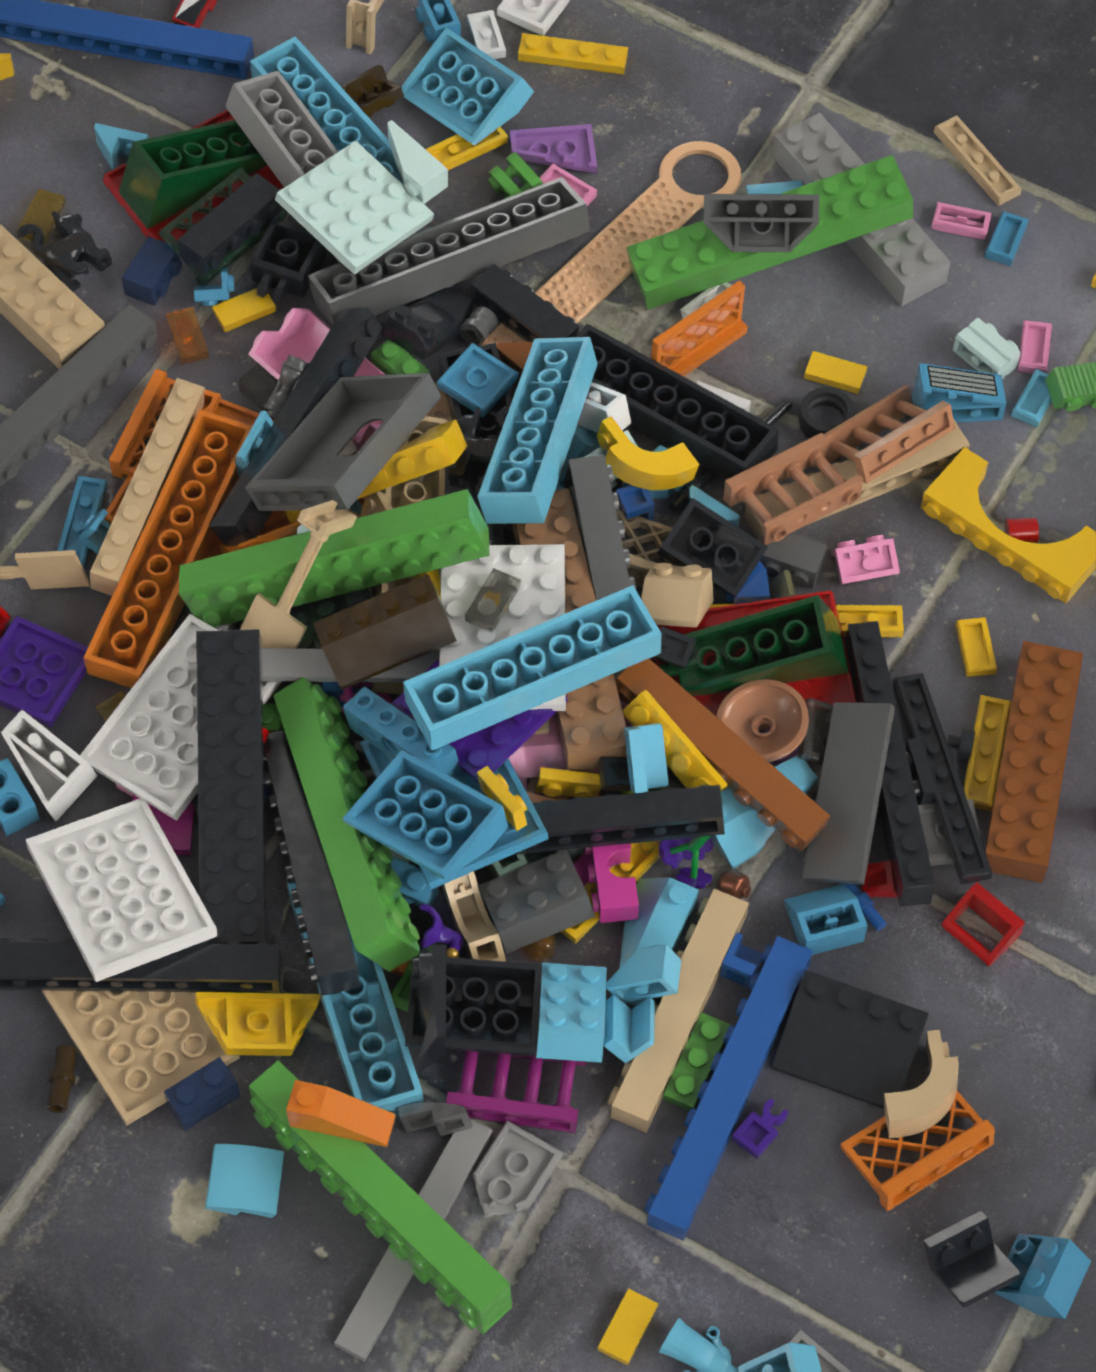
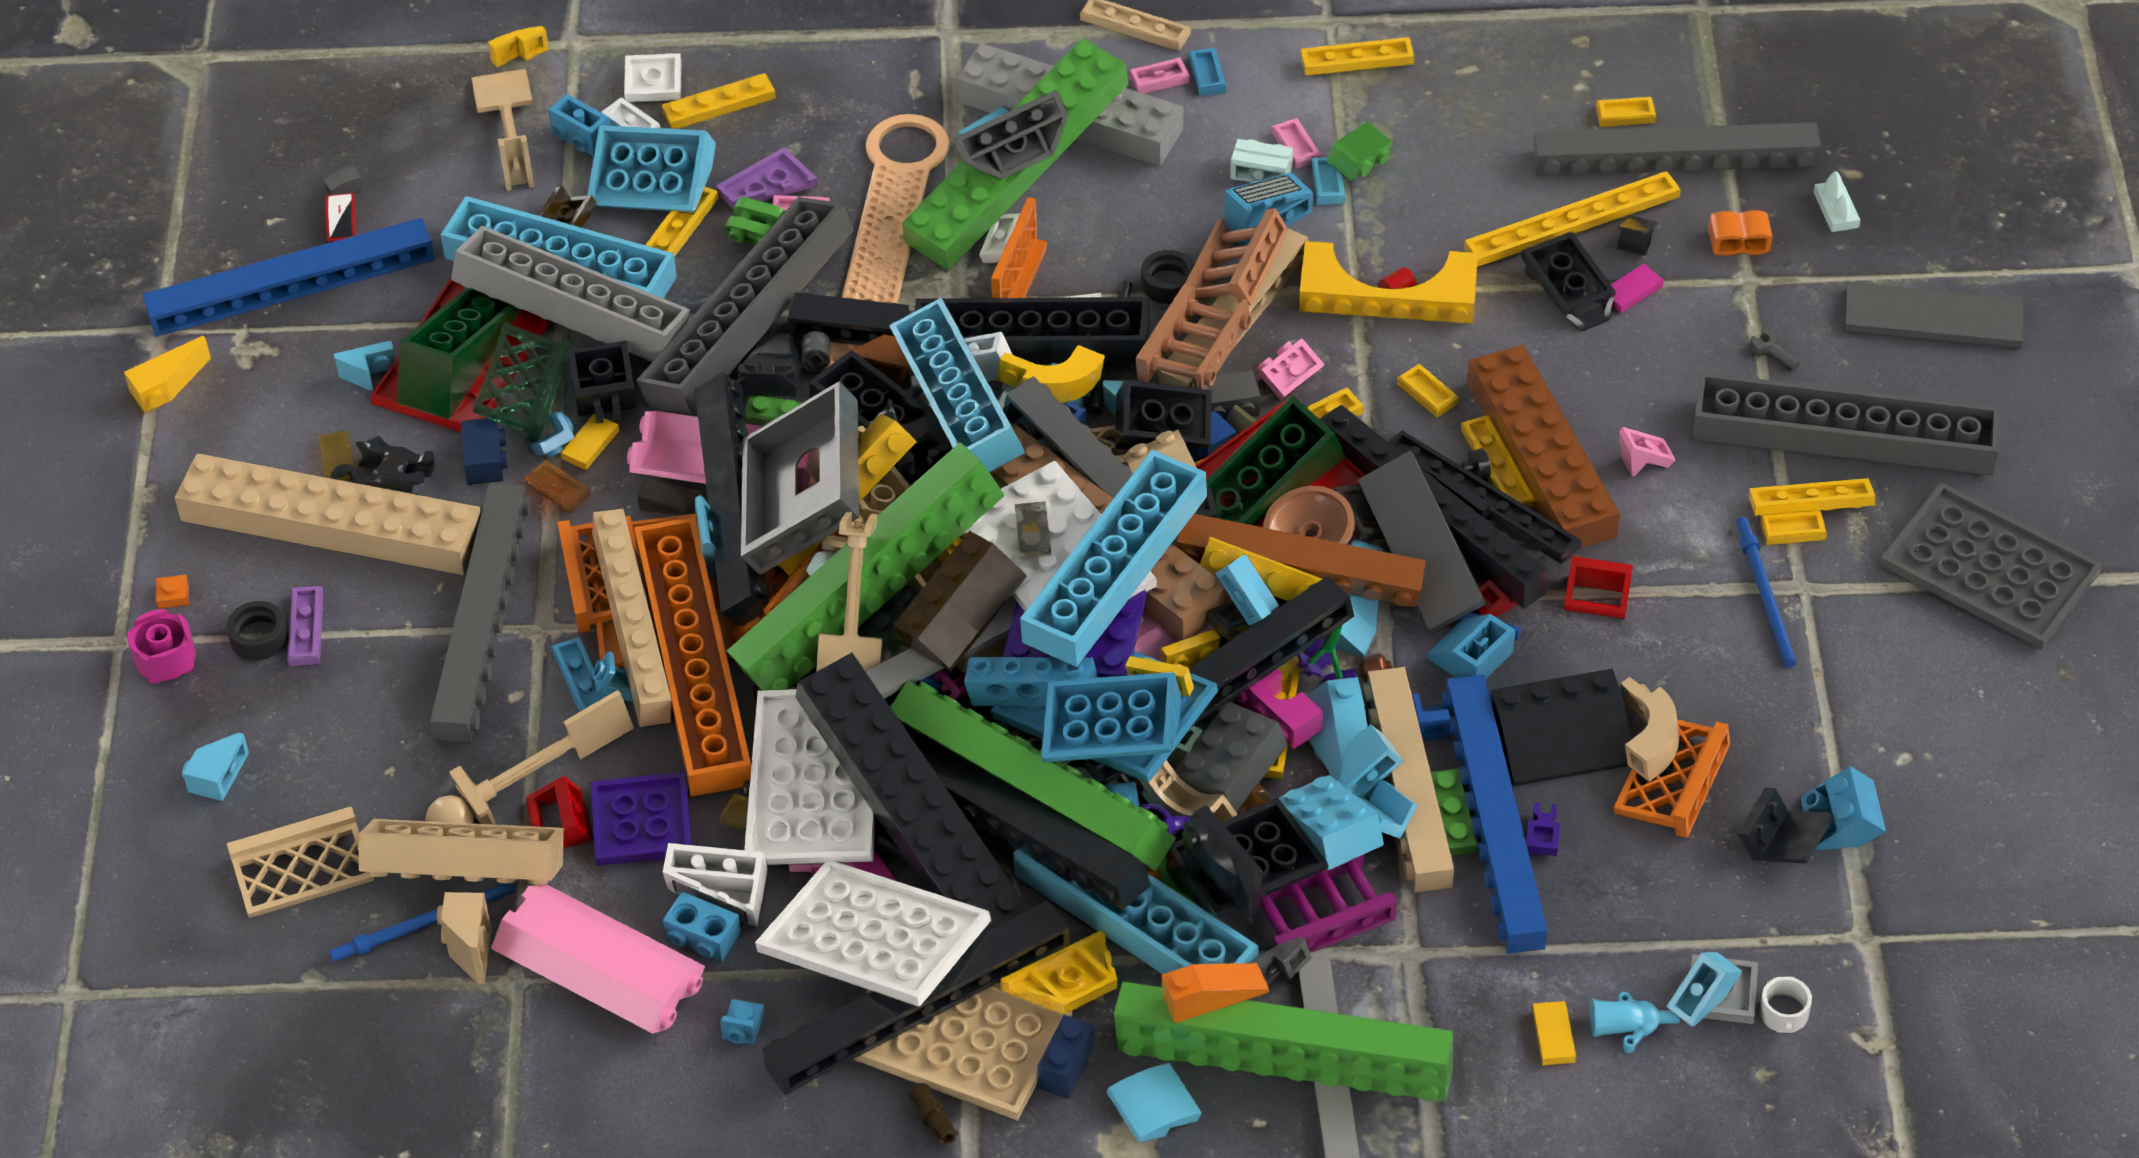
camera: 30 degrees left, 10 degrees down
black brick [178,173,282,275] -> none
dark grey piece [263,355,309,419] -> none
light aqua plate [275,141,434,274] -> none
light aqua slope [387,120,448,204] -> none
dark azure tile [437,343,519,417] -> none
light grey tile [473,1121,563,1219] -> none
yellow tile [804,351,868,394] -> none

